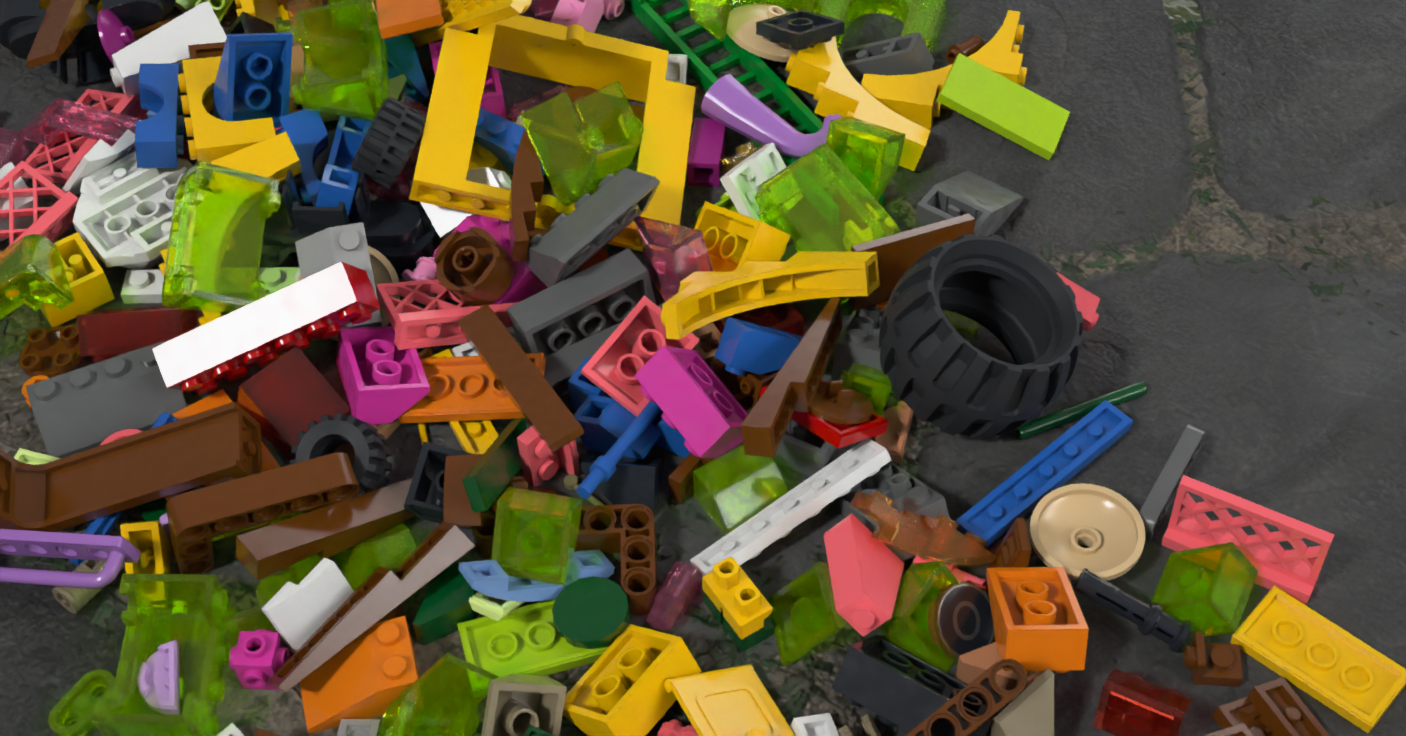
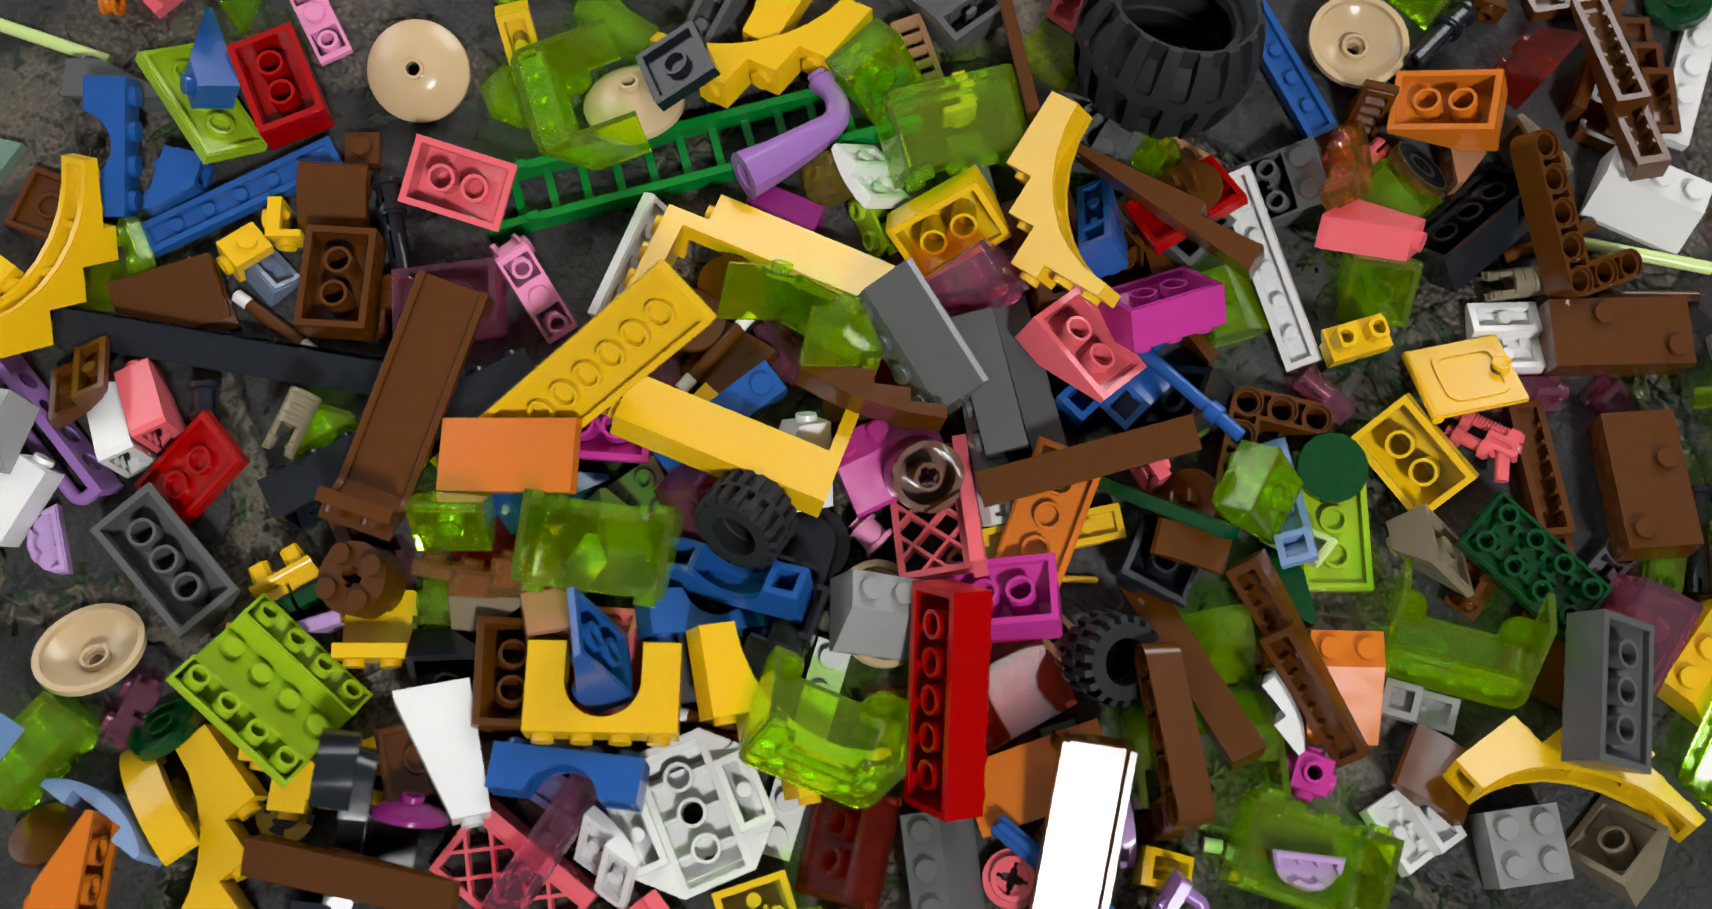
camera: 80 degrees left, 25 degrees up
none -> medium nougat slope [889,13,944,92]

